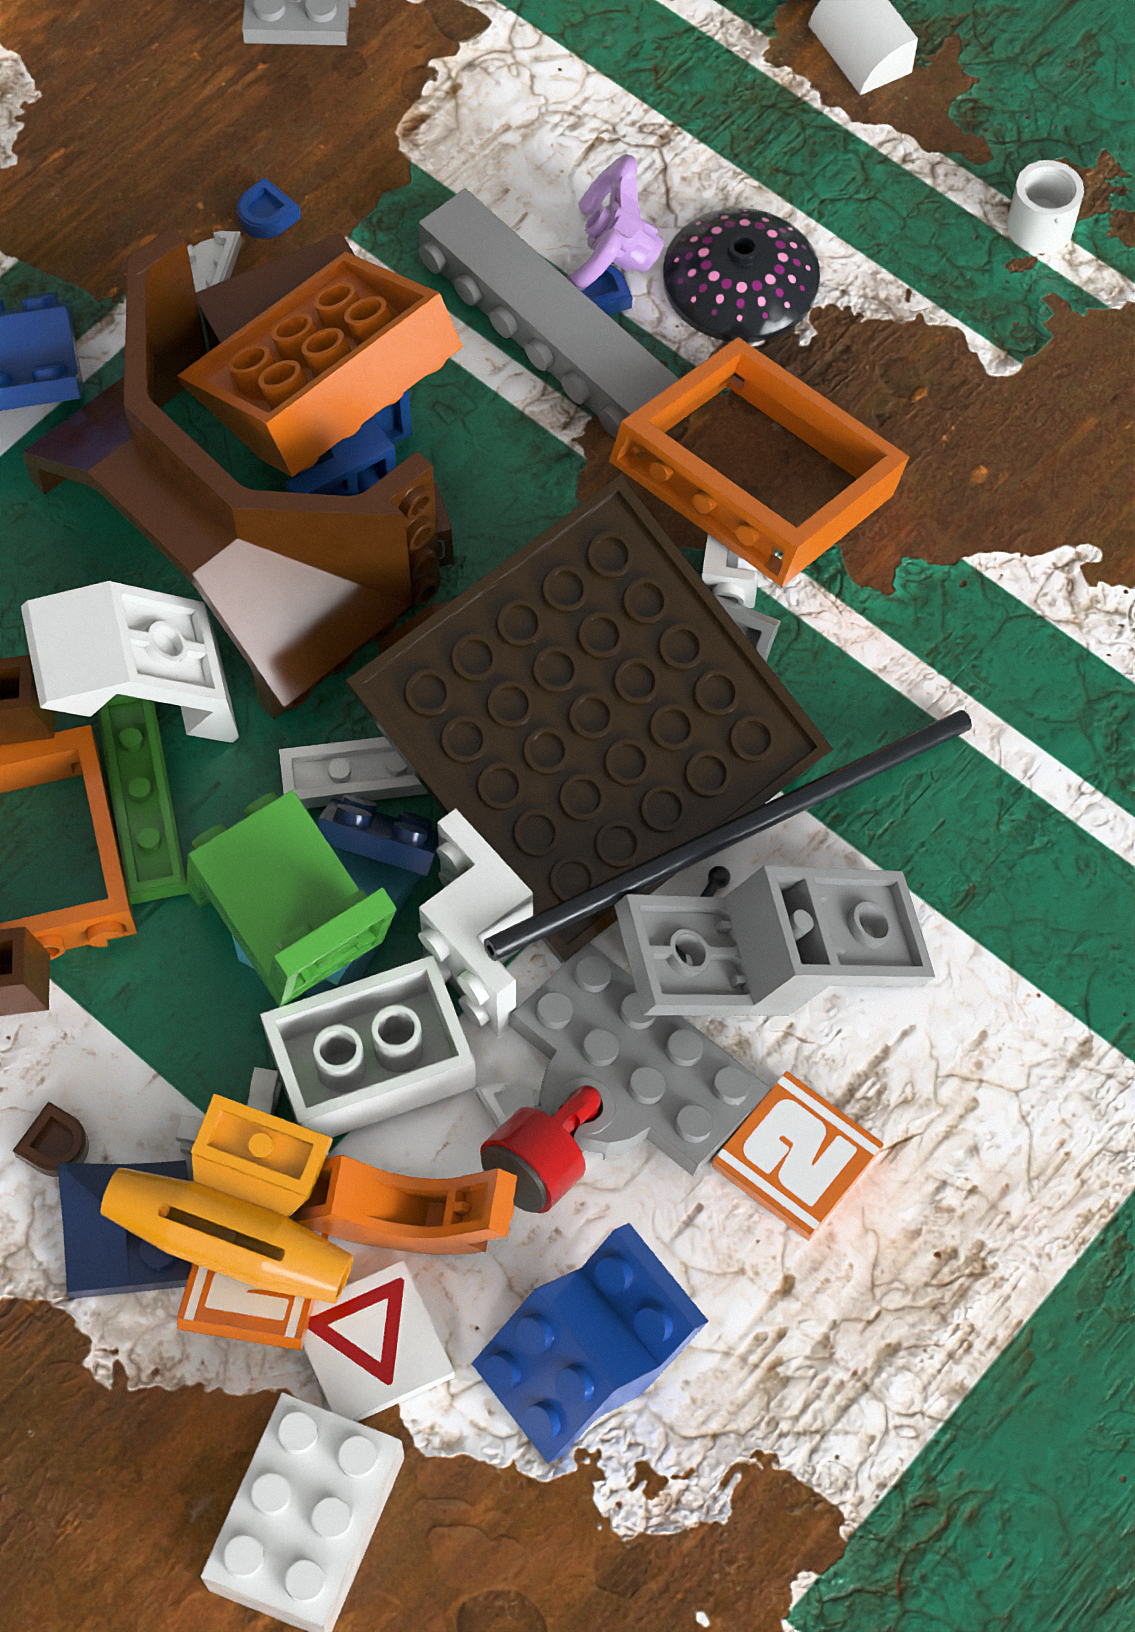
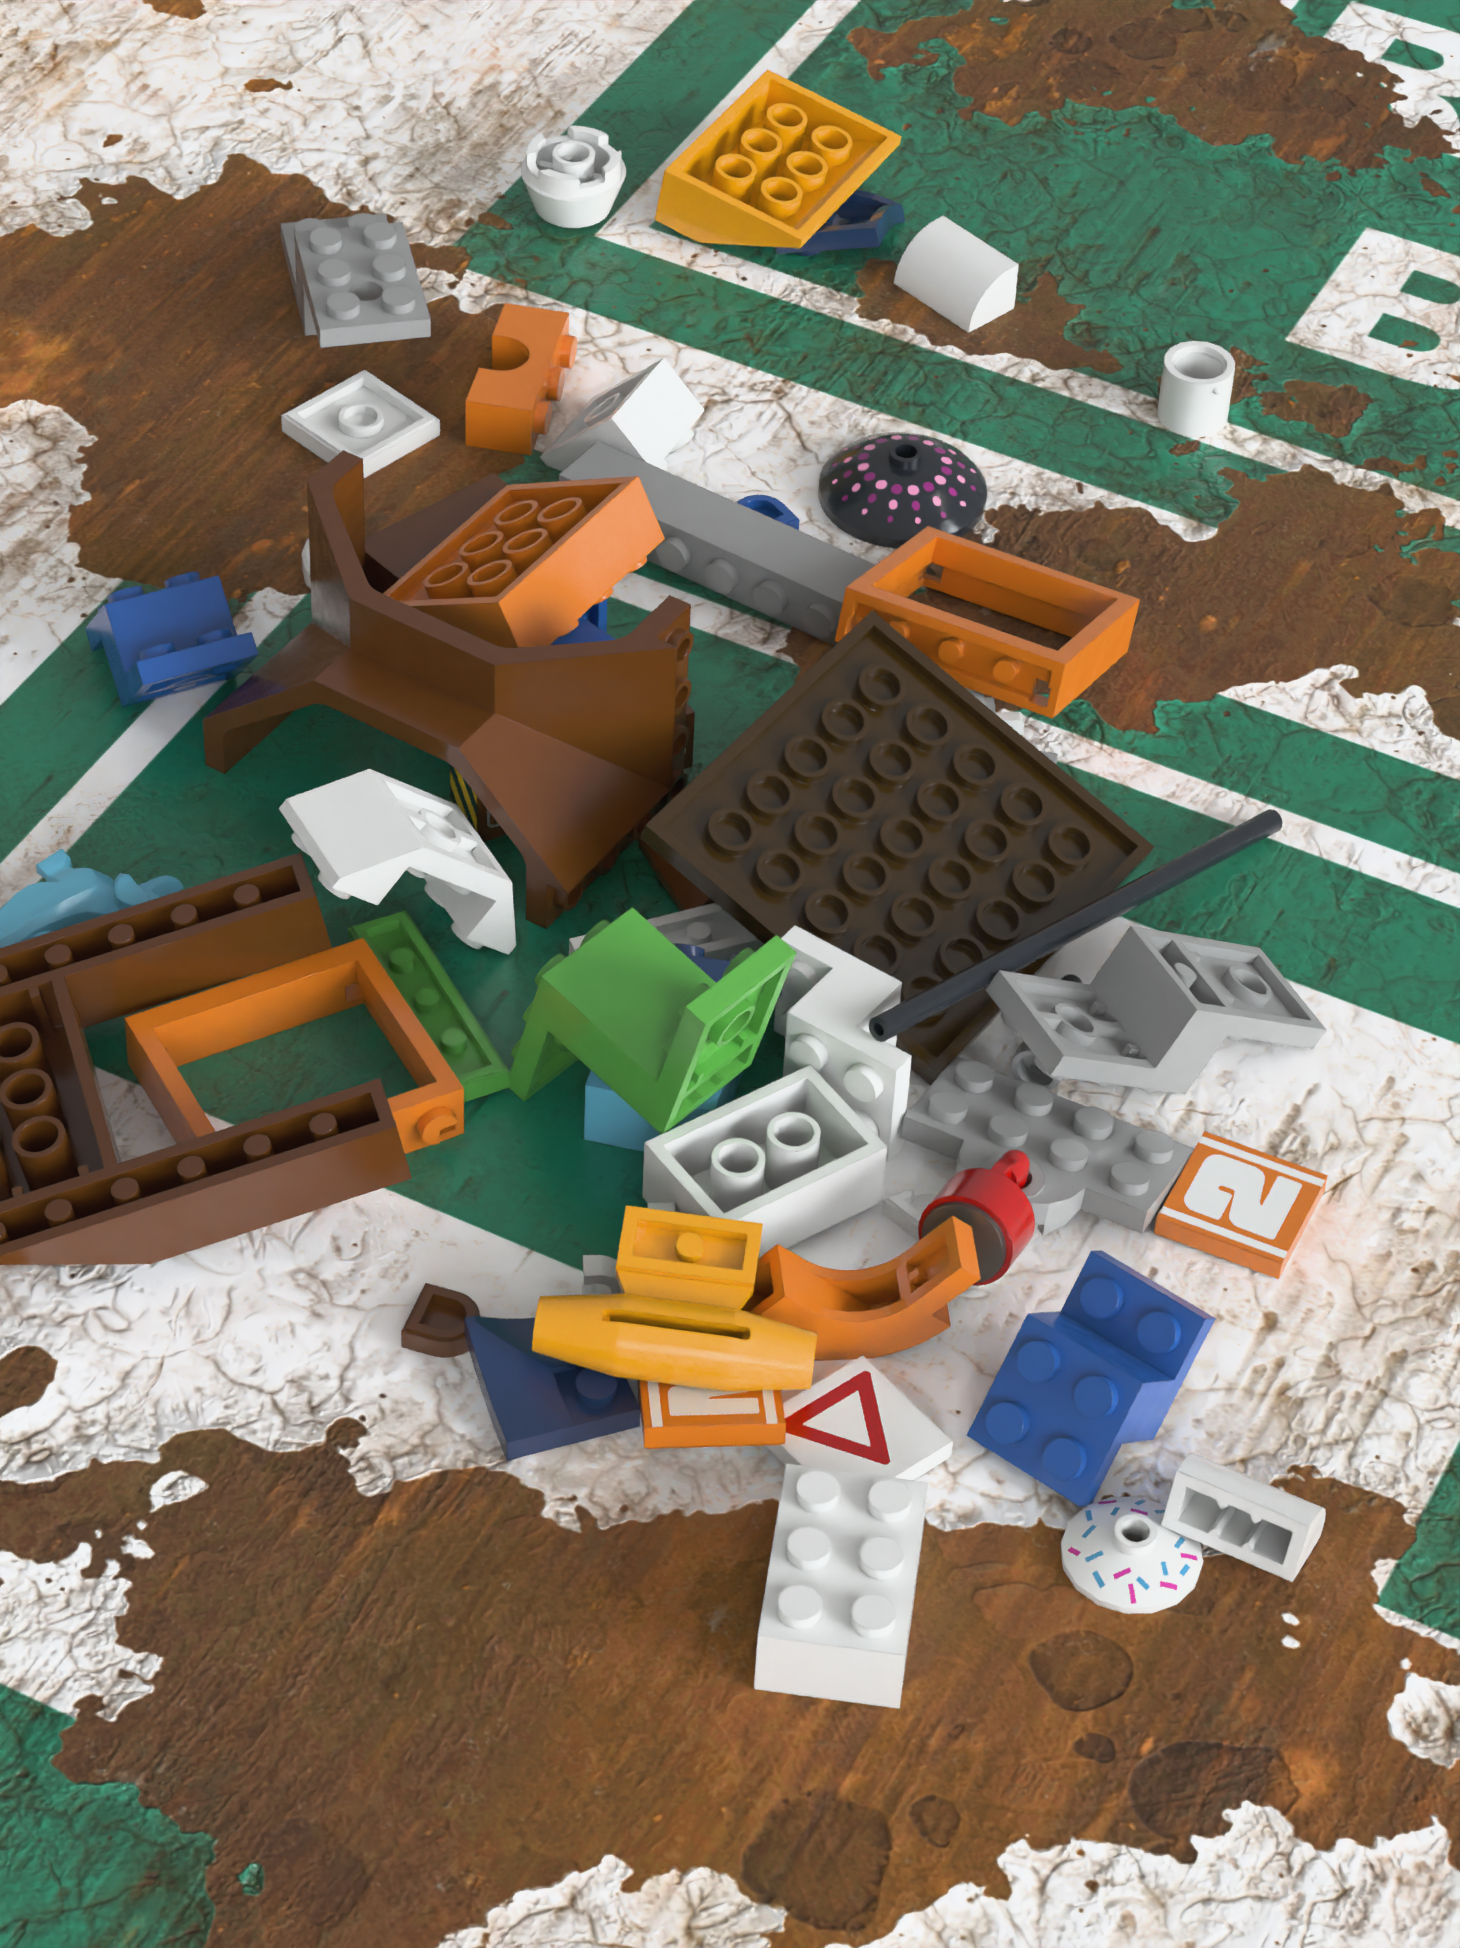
camera: 15 degrees left, 20 degrees down
blue tile [237,177,301,239] -> none
lavender piece [565,154,664,291] -> none
none -> white tile [281,370,440,478]
none -> orange arch [465,303,577,456]
none -> white slope [540,358,705,471]
none -> white dish [1060,1497,1203,1614]
none -> white brick [1161,1453,1326,1582]

